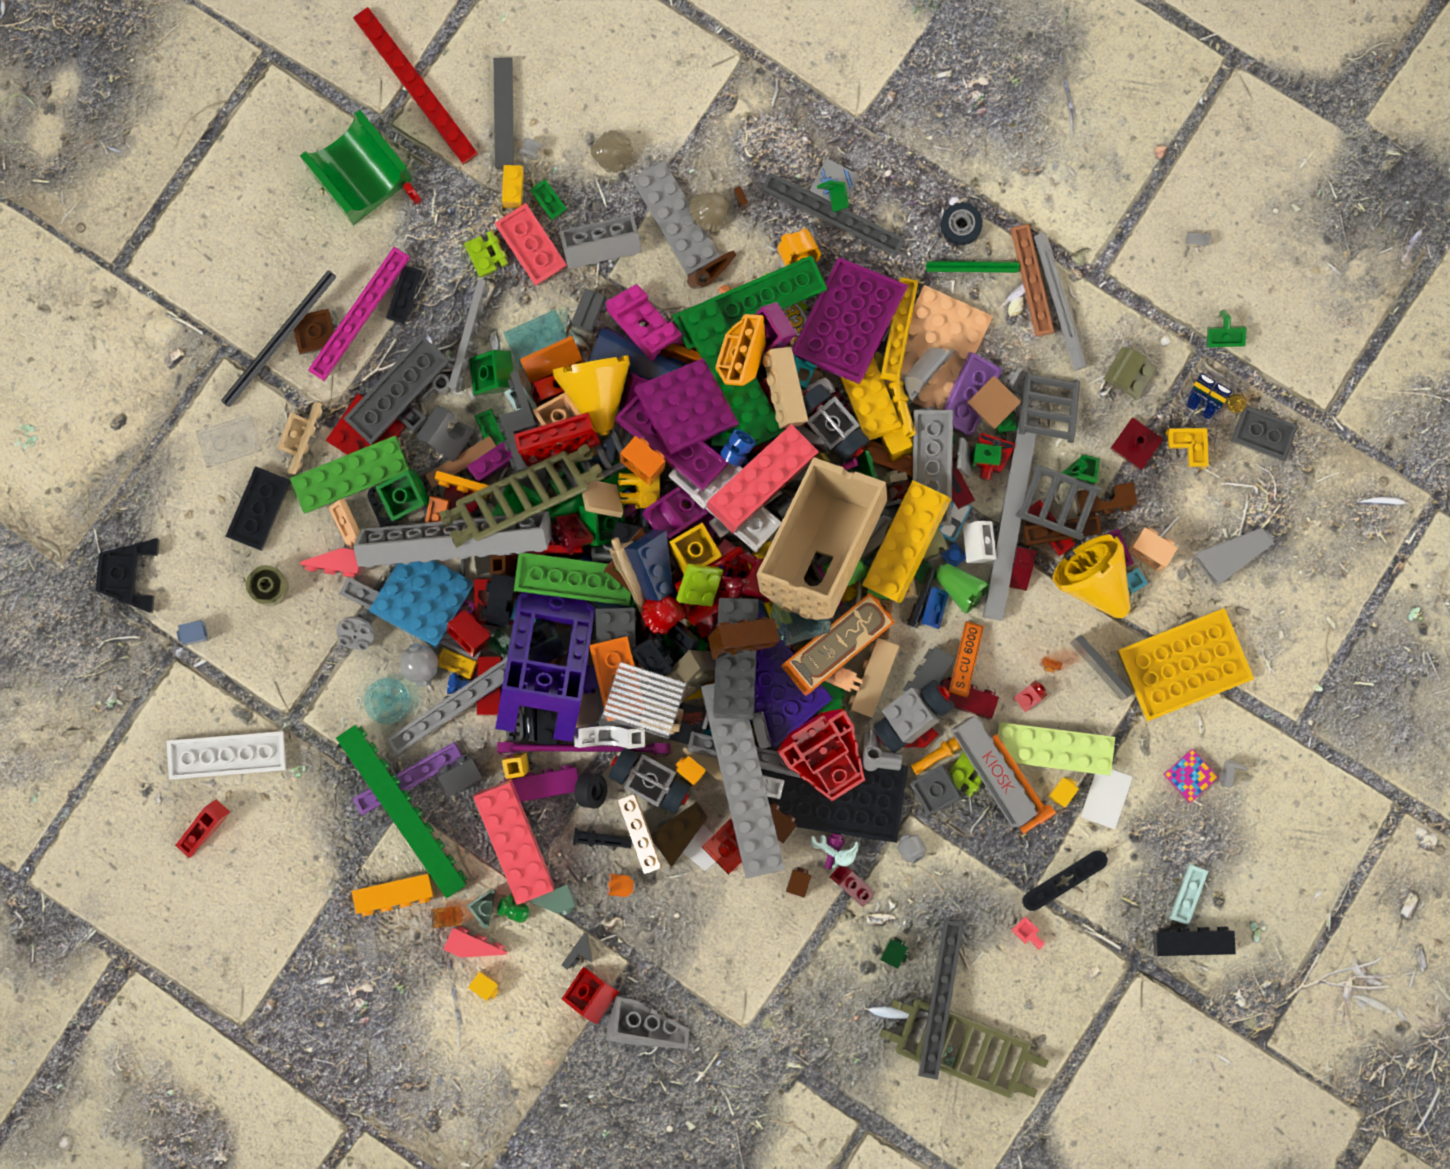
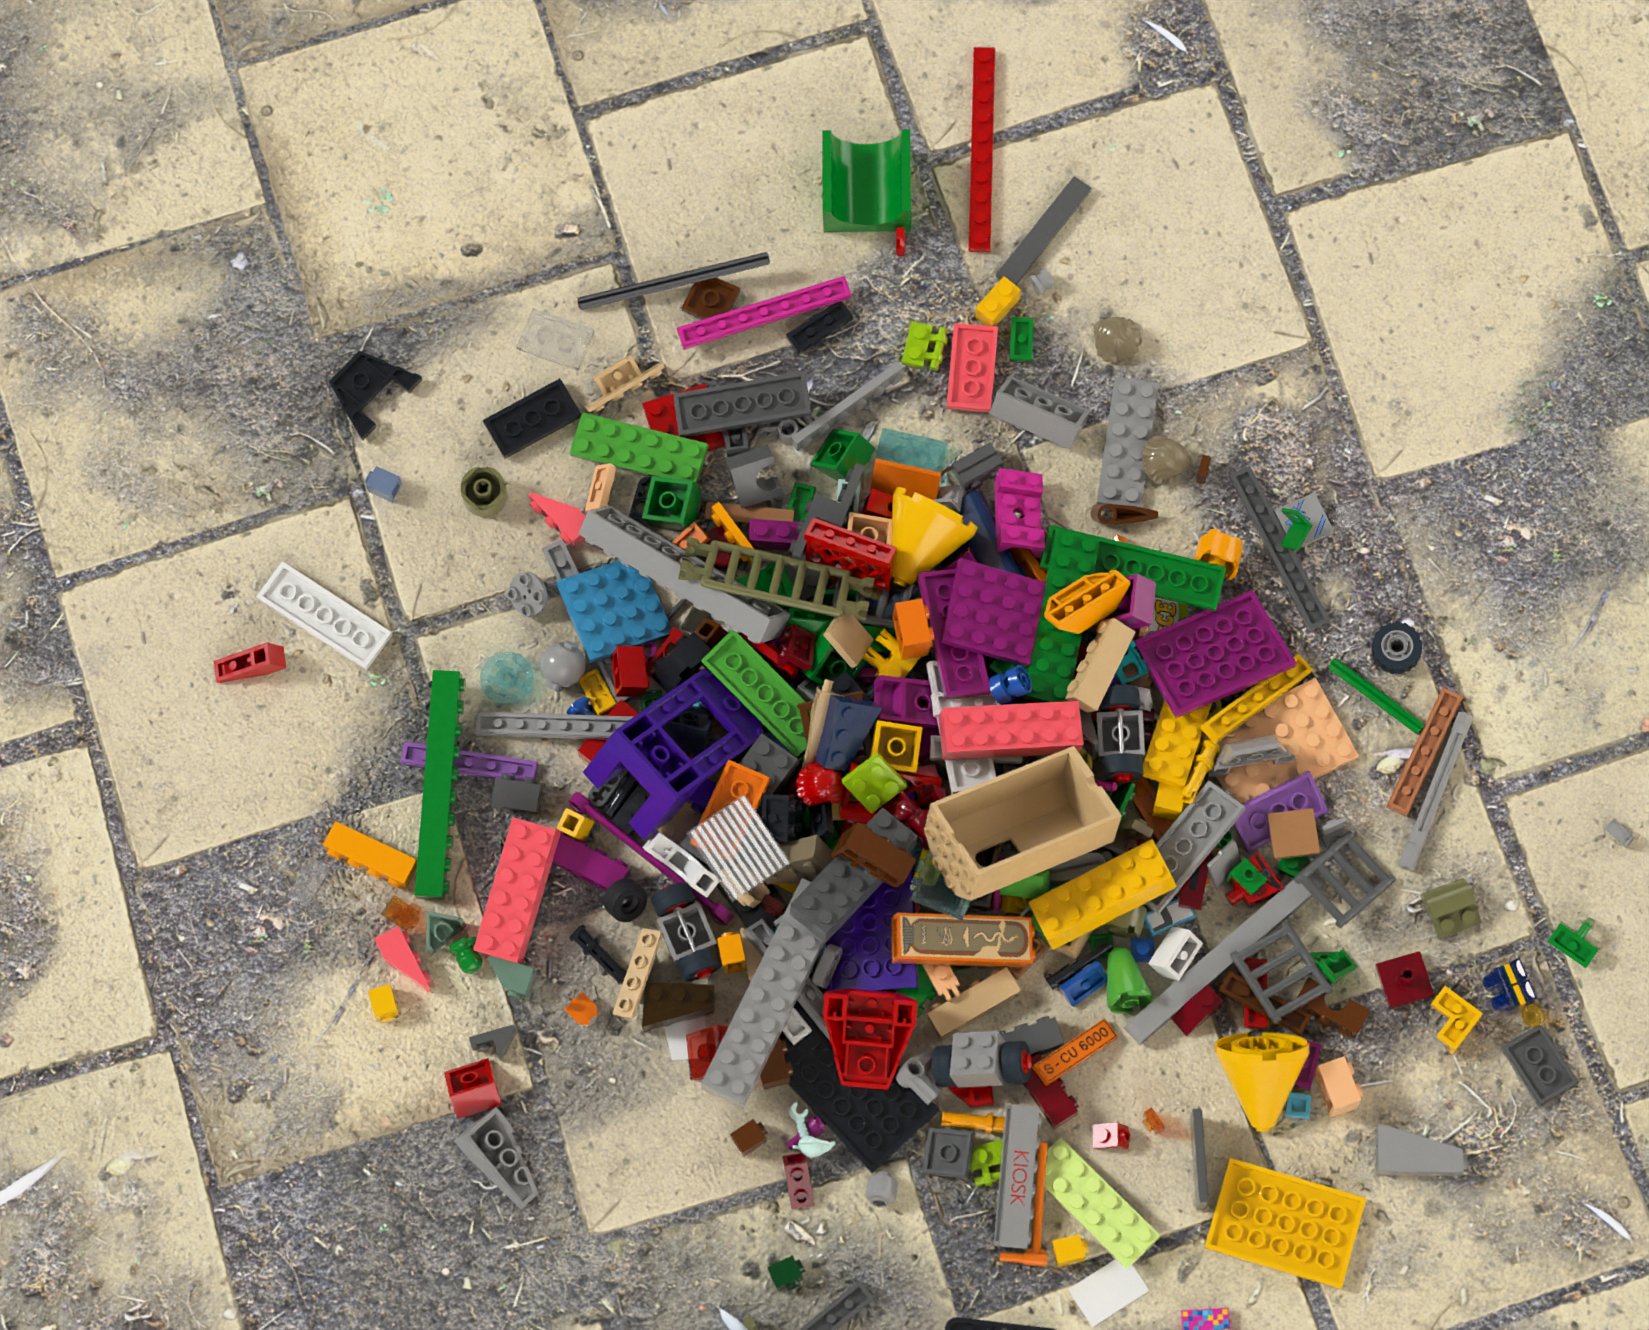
camera: 45 degrees right, 10 degrees down
none -> light grey bracket [932,485,964,513]

